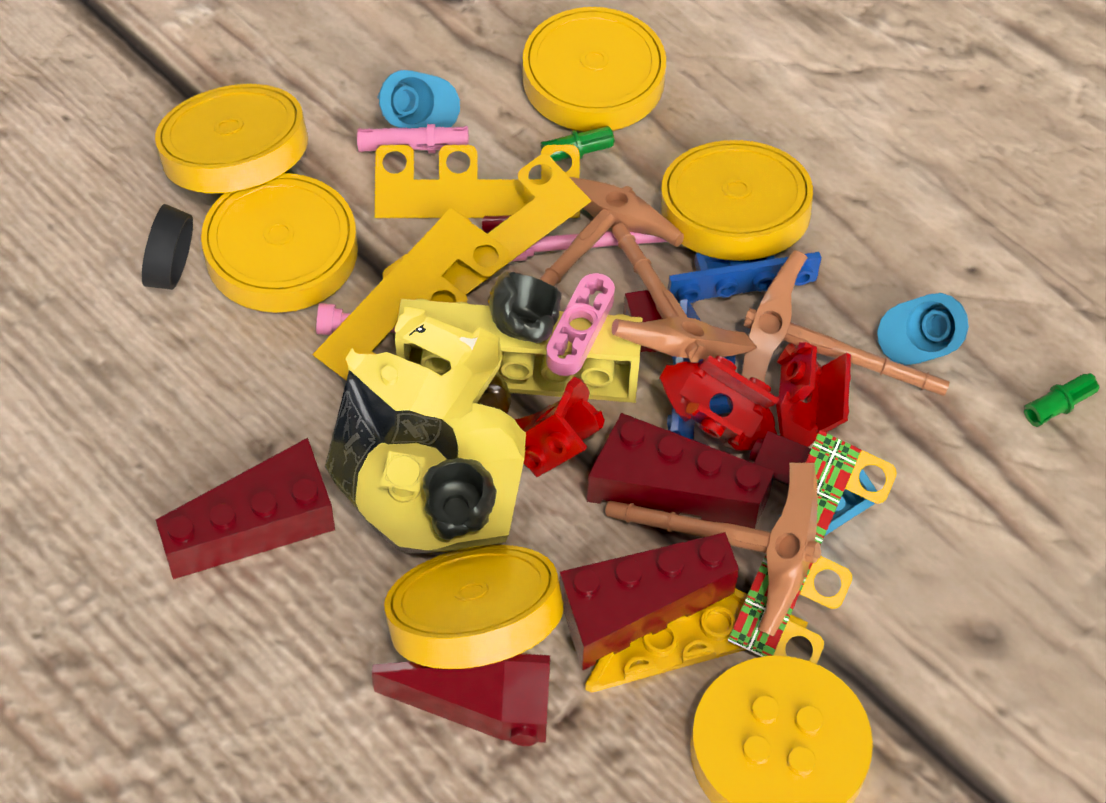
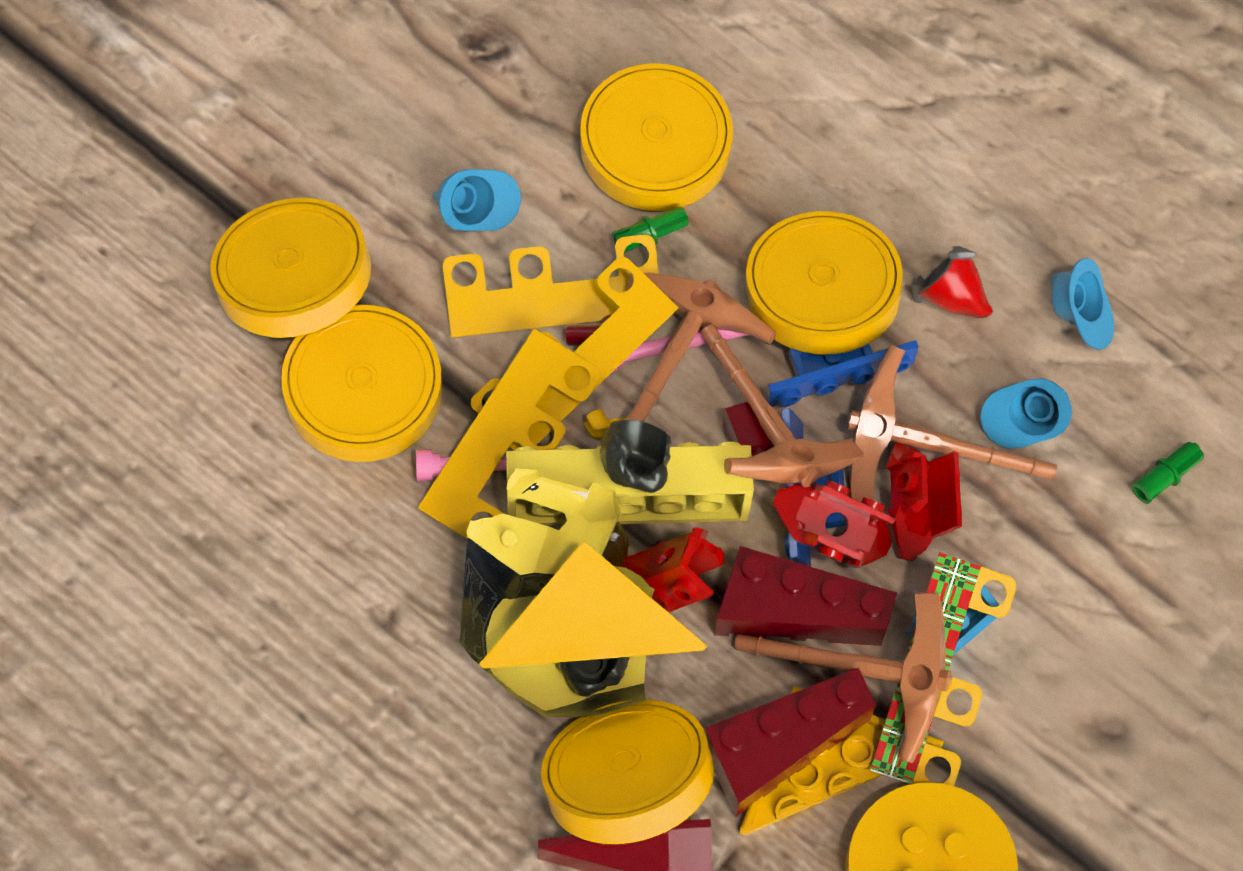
camera: 10 degrees left, 10 degrees up
black tyre [142,204,193,290] -> none
dark red wedge [155,438,335,580] -> none
bright pink pin [357,124,469,153] -> none
bright pink beam [546,273,615,376] -> none
dark red brick [749,431,811,486] -> none
none -> yellow tile [479,541,707,668]
none -> red hat [913,246,993,318]
none -> dark azure piece [1051,258,1114,350]

